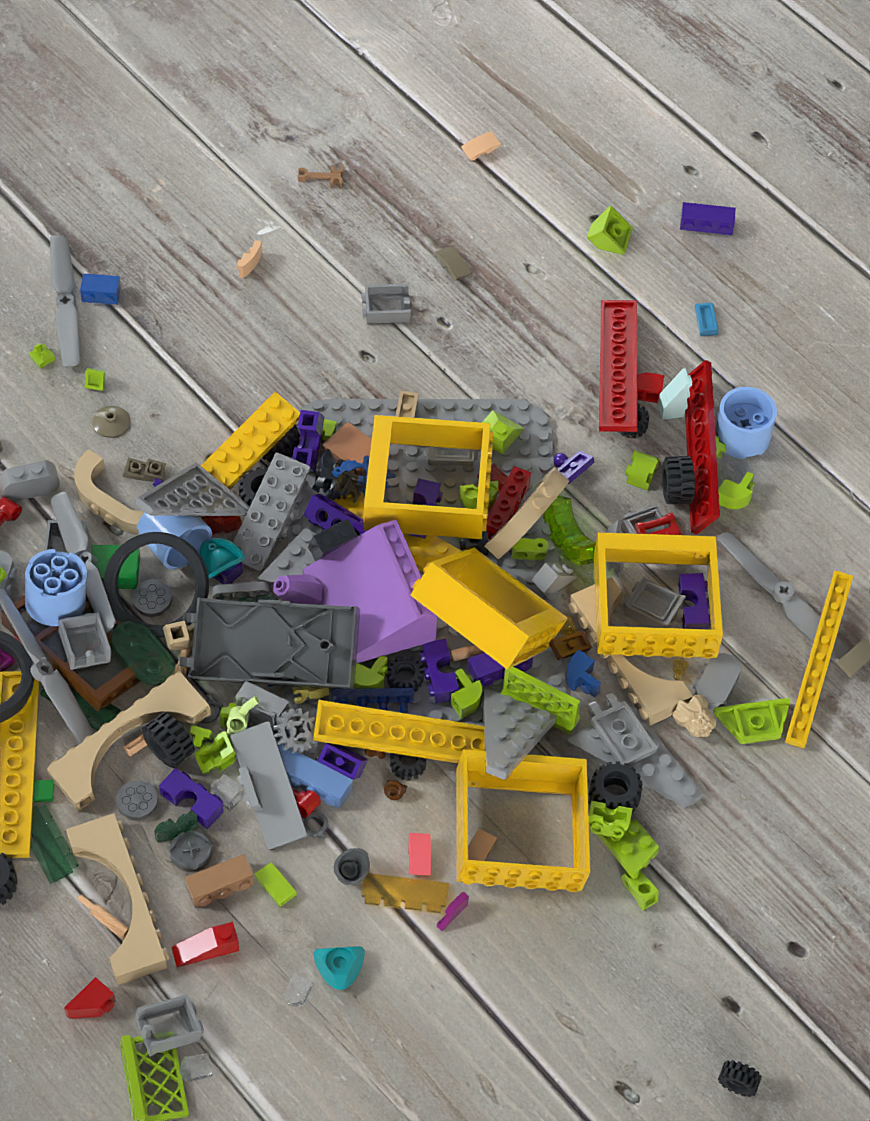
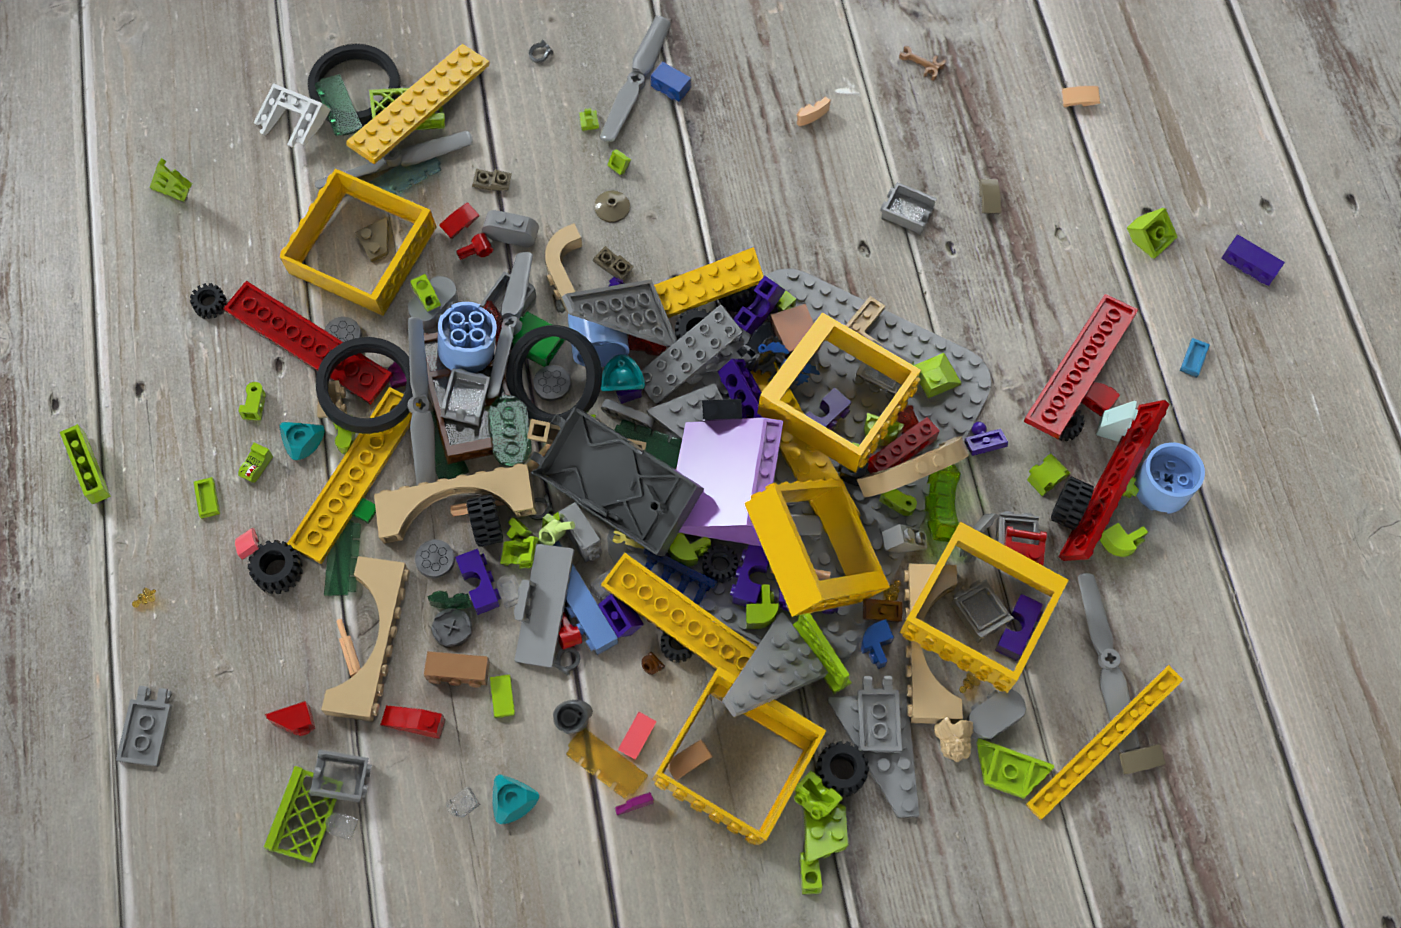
camera: 30 degrees right, 10 degrees up
medium lavender cone [273,574,323,605] -> none
light grey gear [273,708,316,754] -> none

